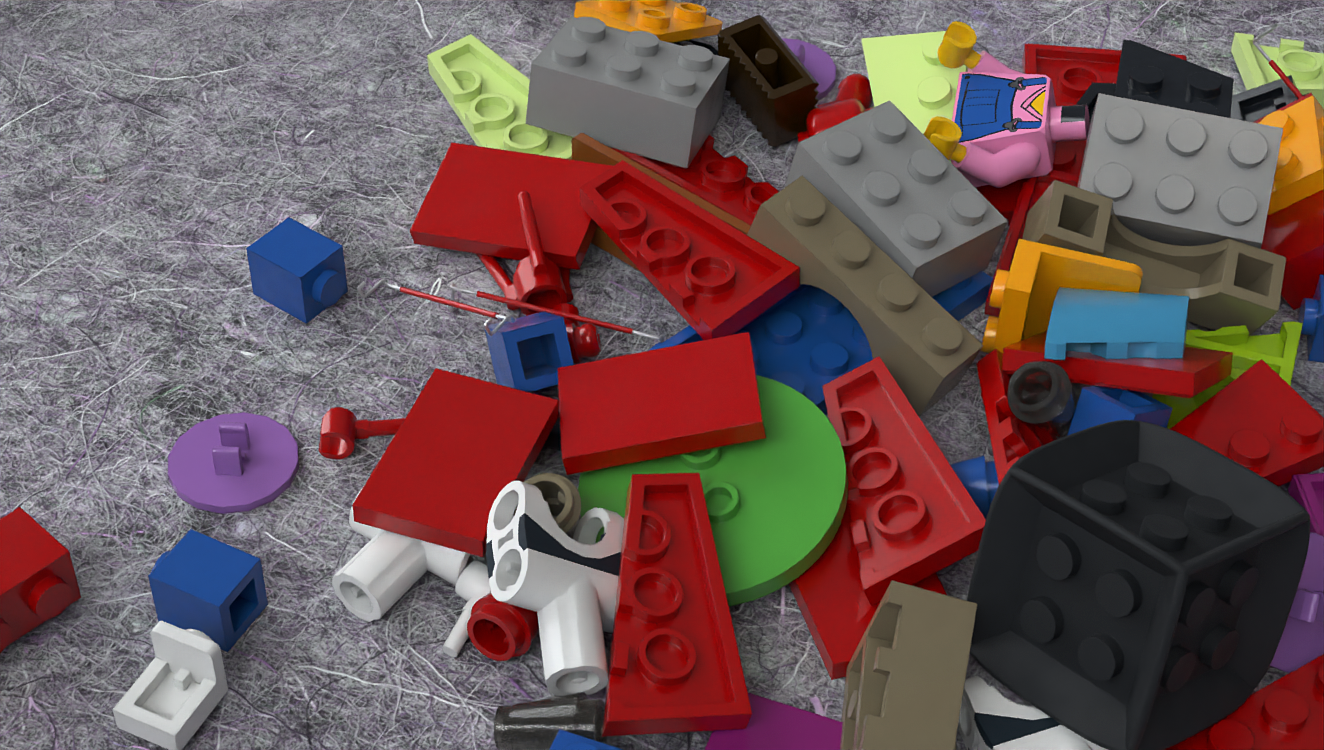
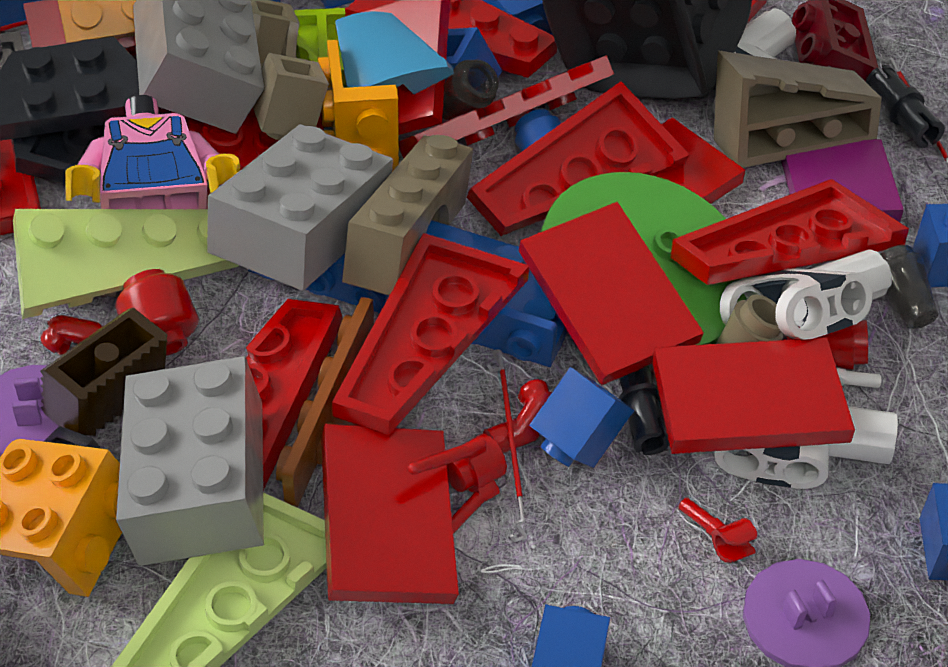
camera: 115 degrees left, 5 degrees up
piece [357,279,516,336] -> none

